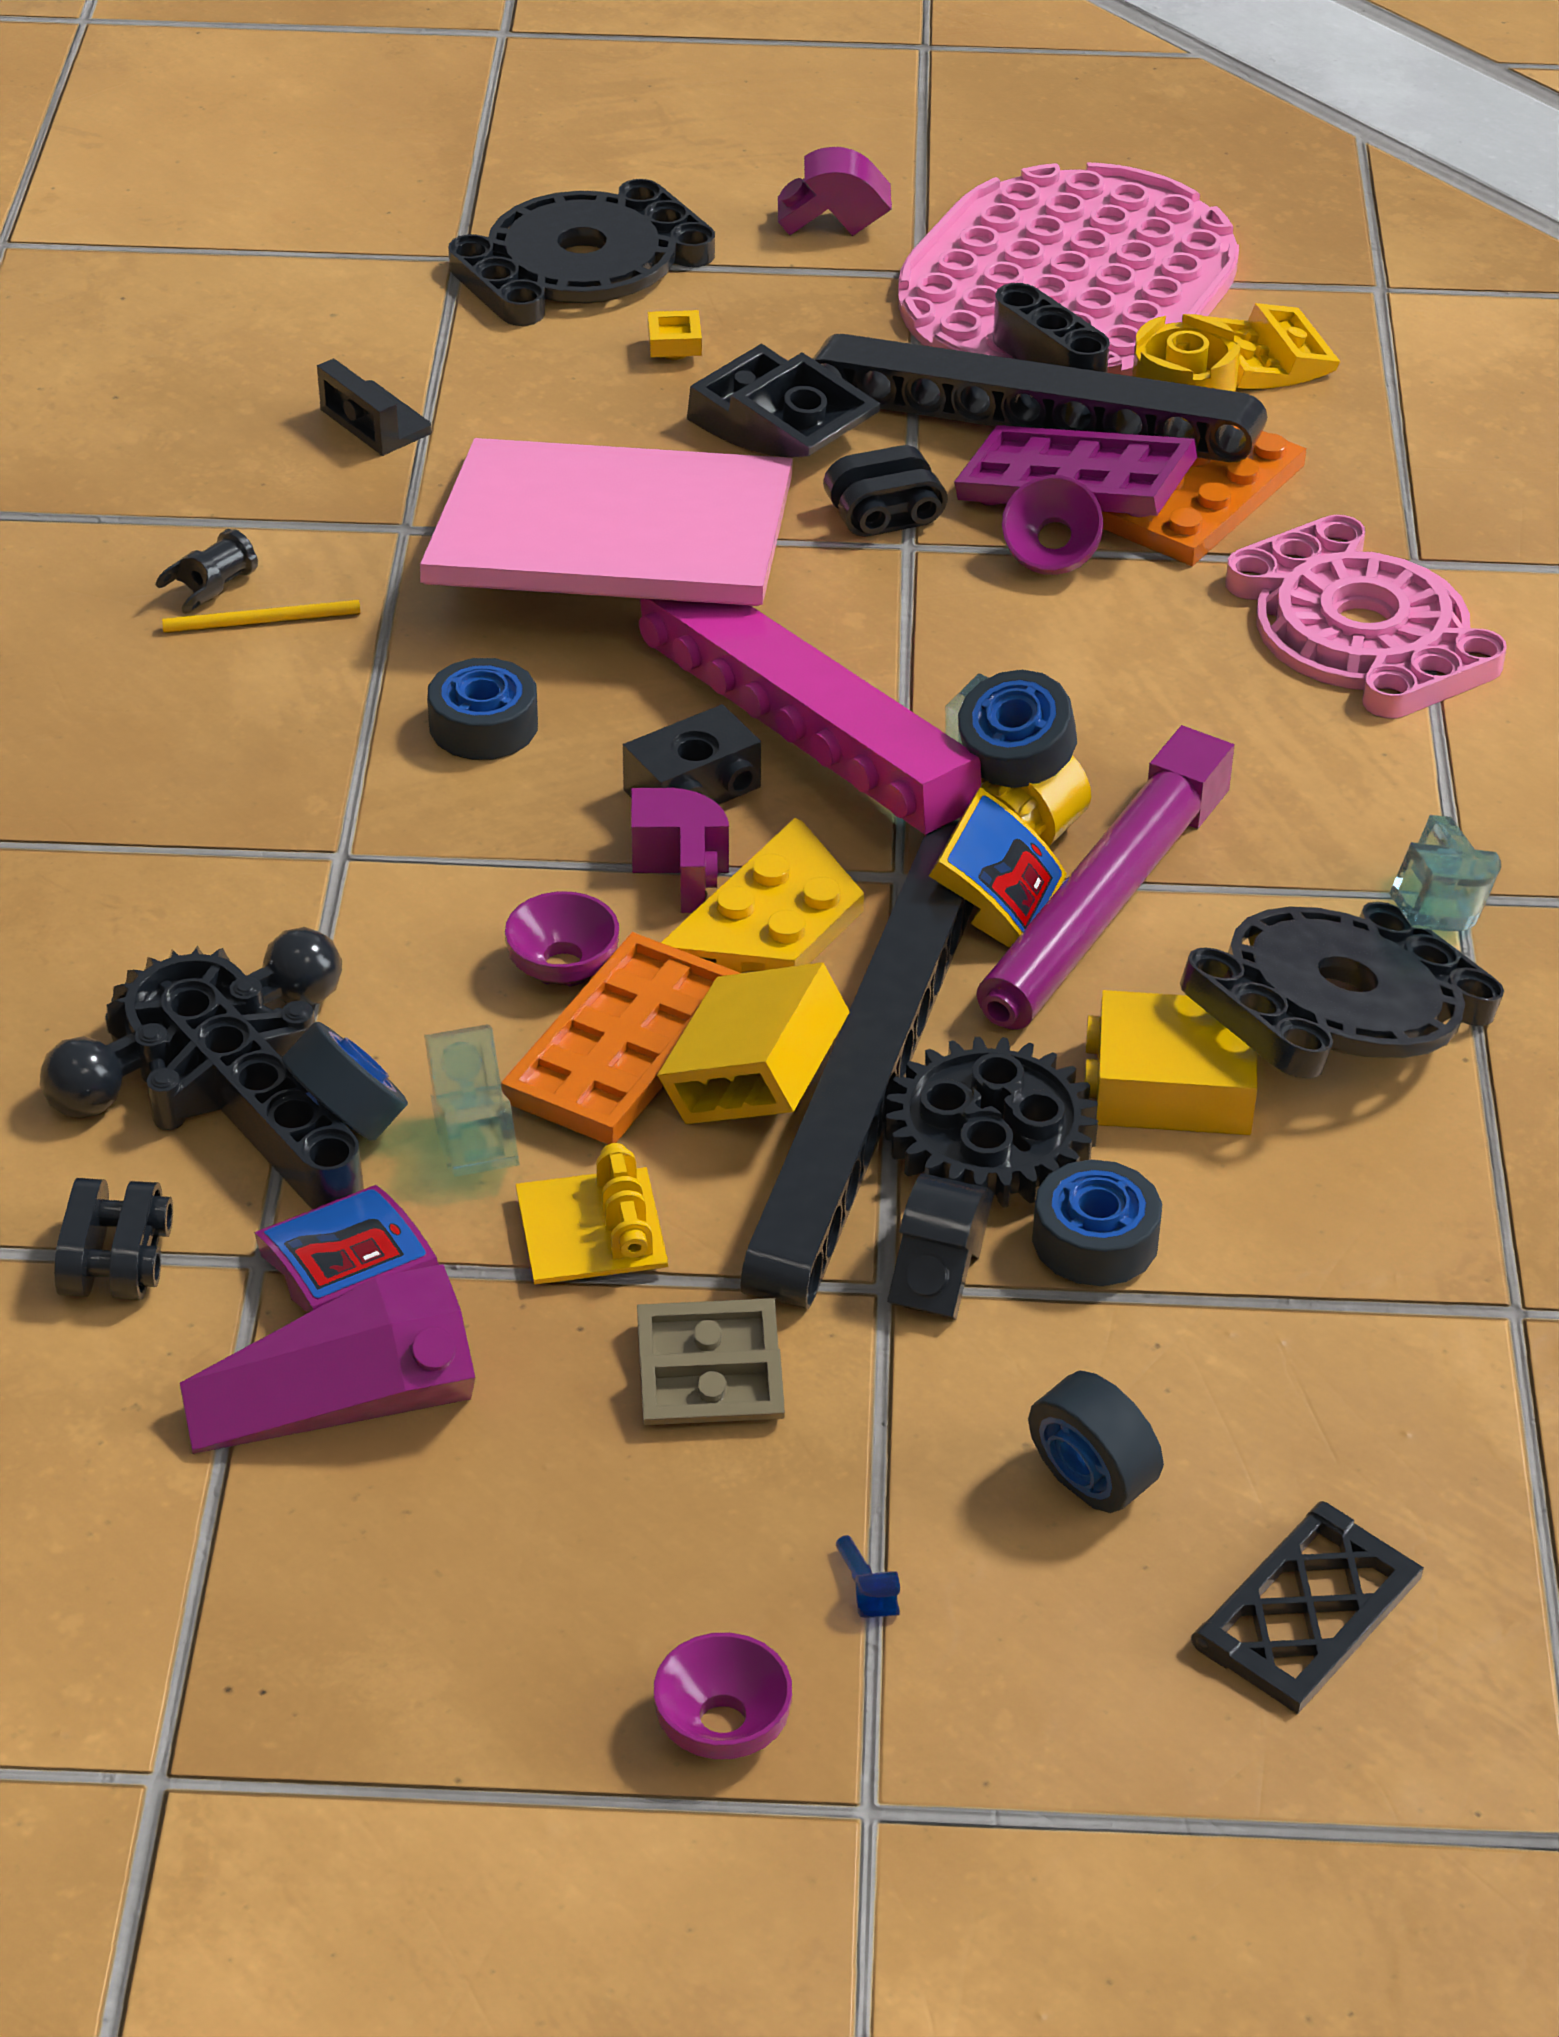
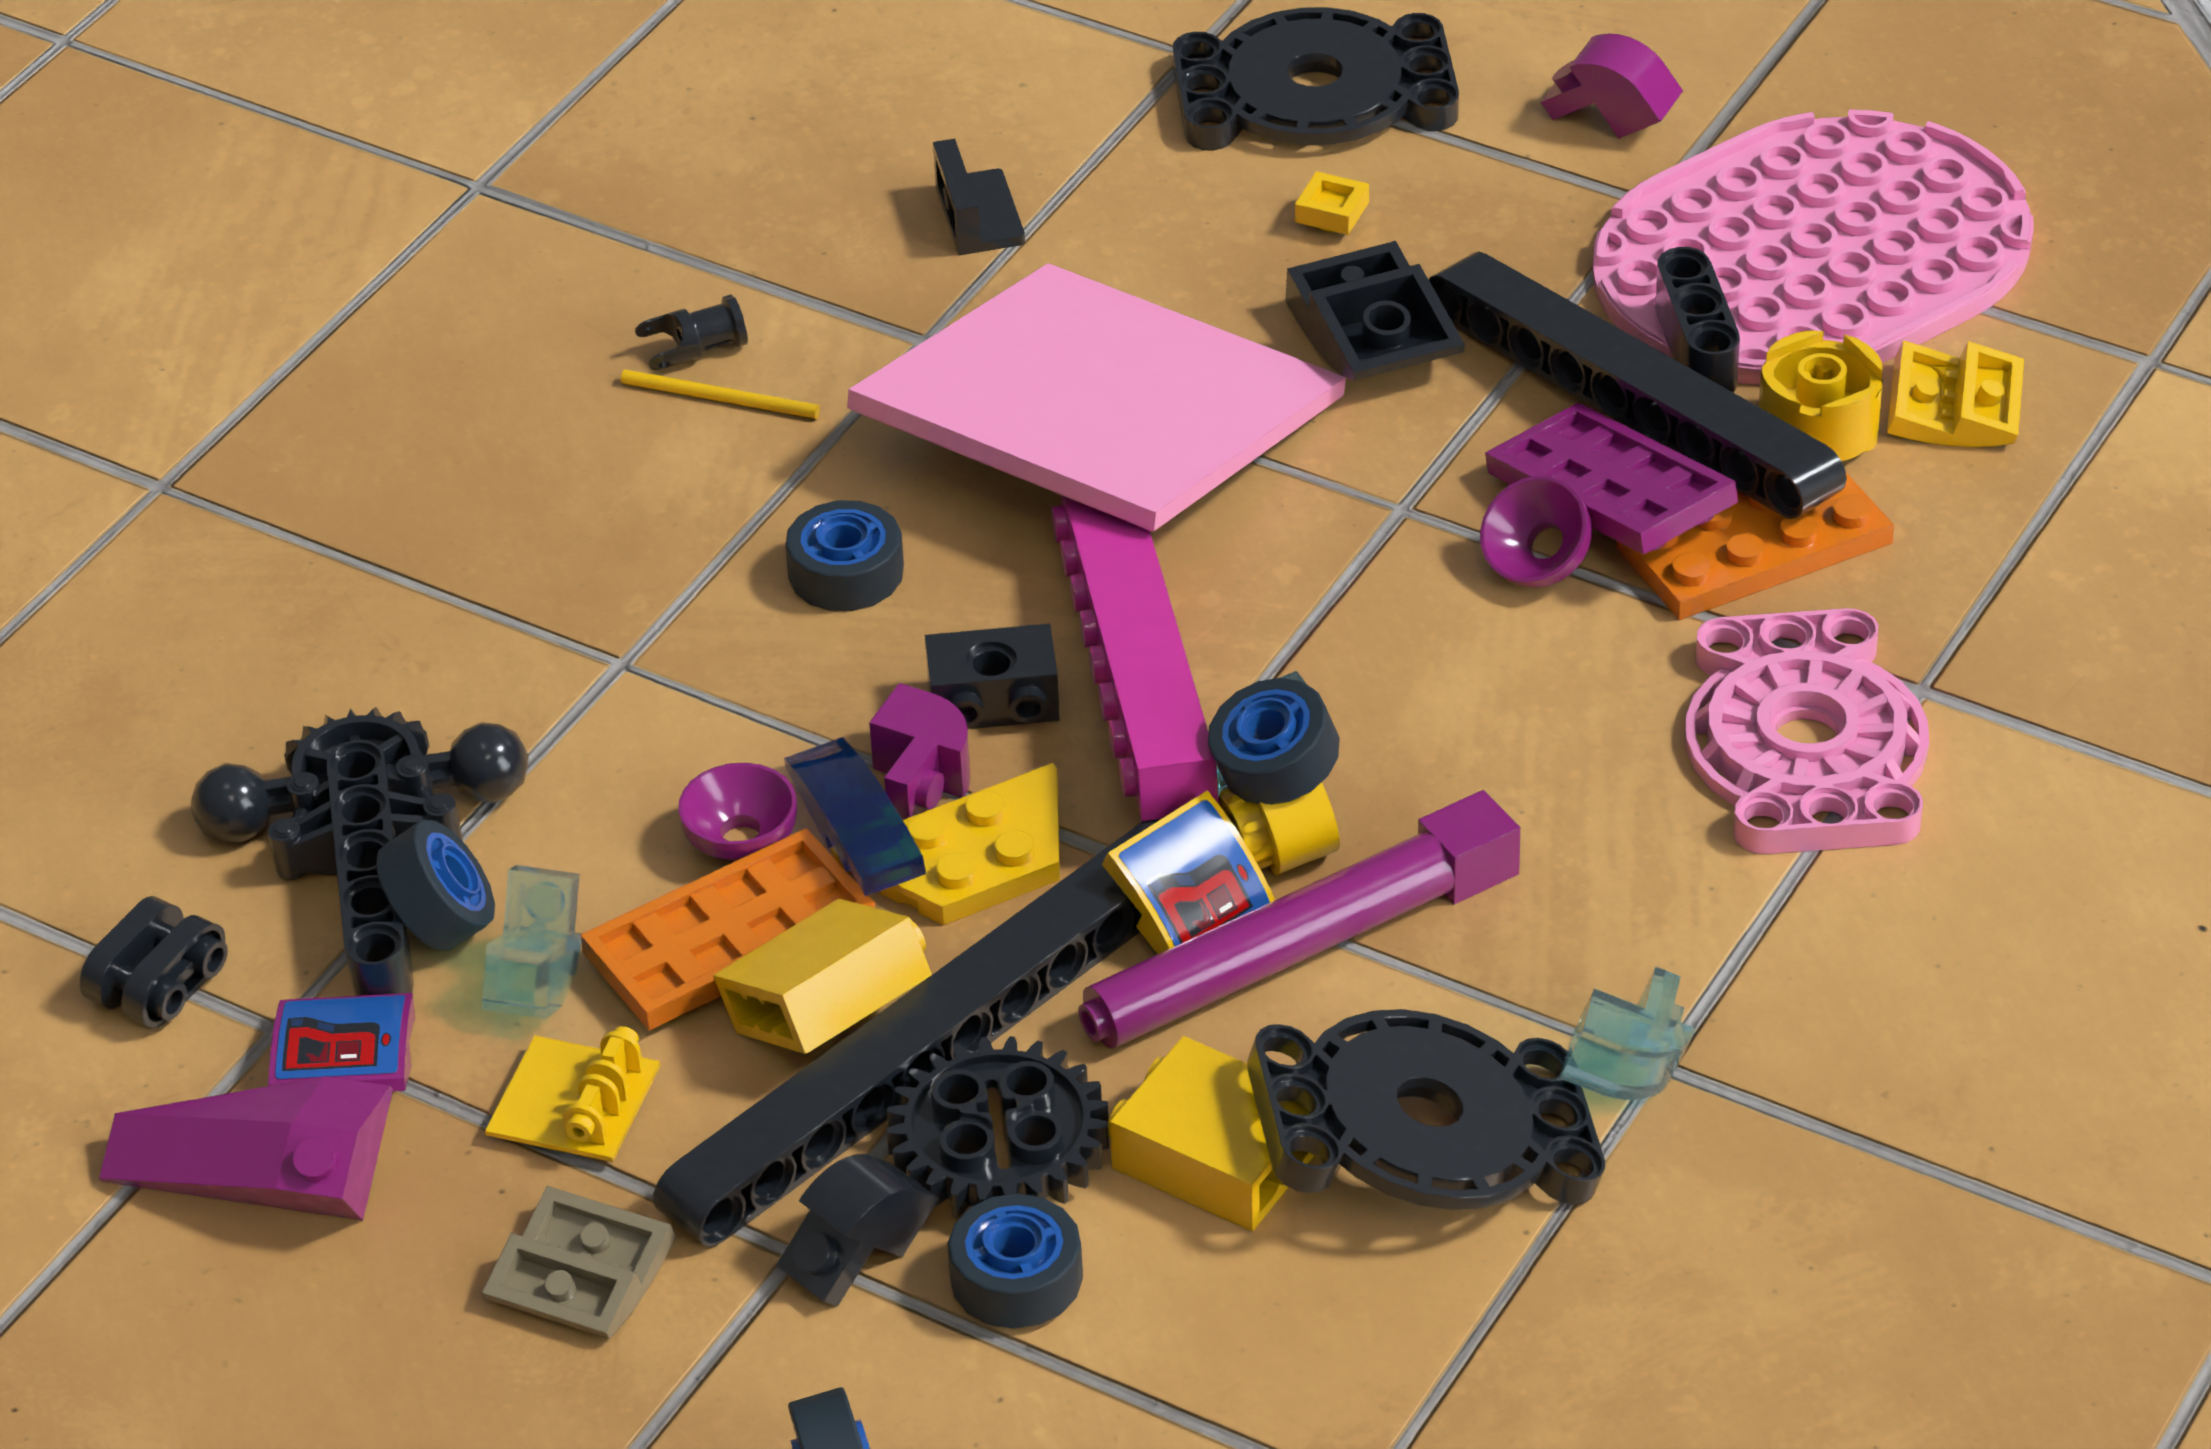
camera: 30 degrees right, 0 degrees up
black brick [823,445,948,537] -> none
none -> clear blue slope [784,737,926,896]

